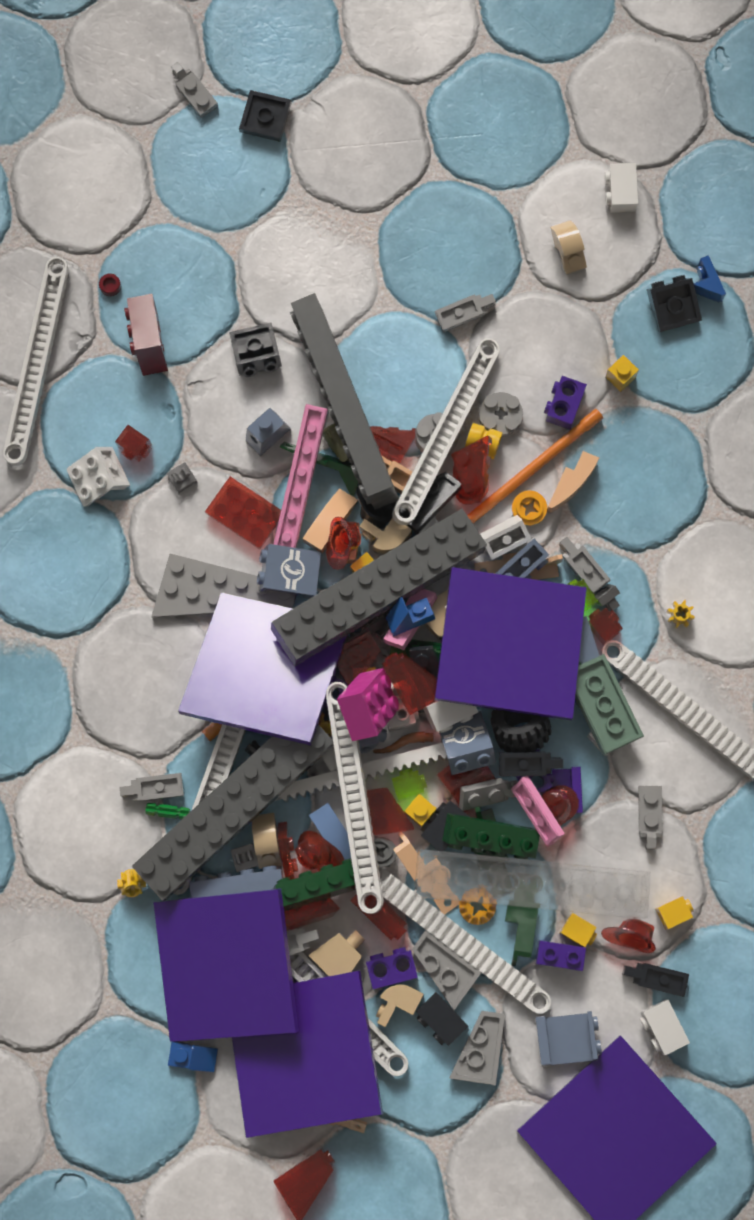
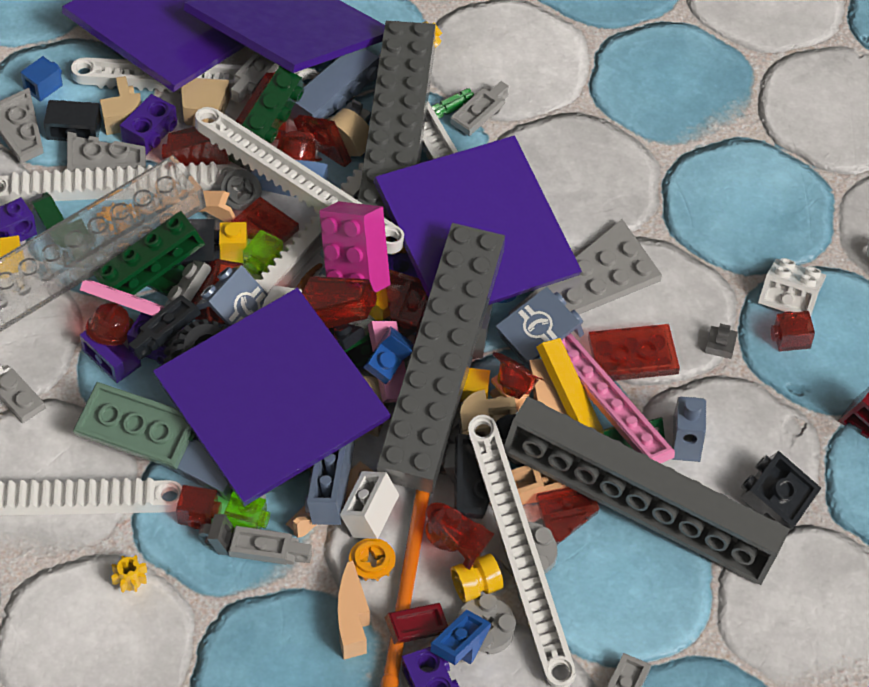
camera: 130 degrees right, 25 degrees down
none -> blue brick [20,56,63,102]
none -> dark red tile [384,603,448,644]
none -> blue slope [431,610,491,665]
none -> yellow tile [536,338,603,434]

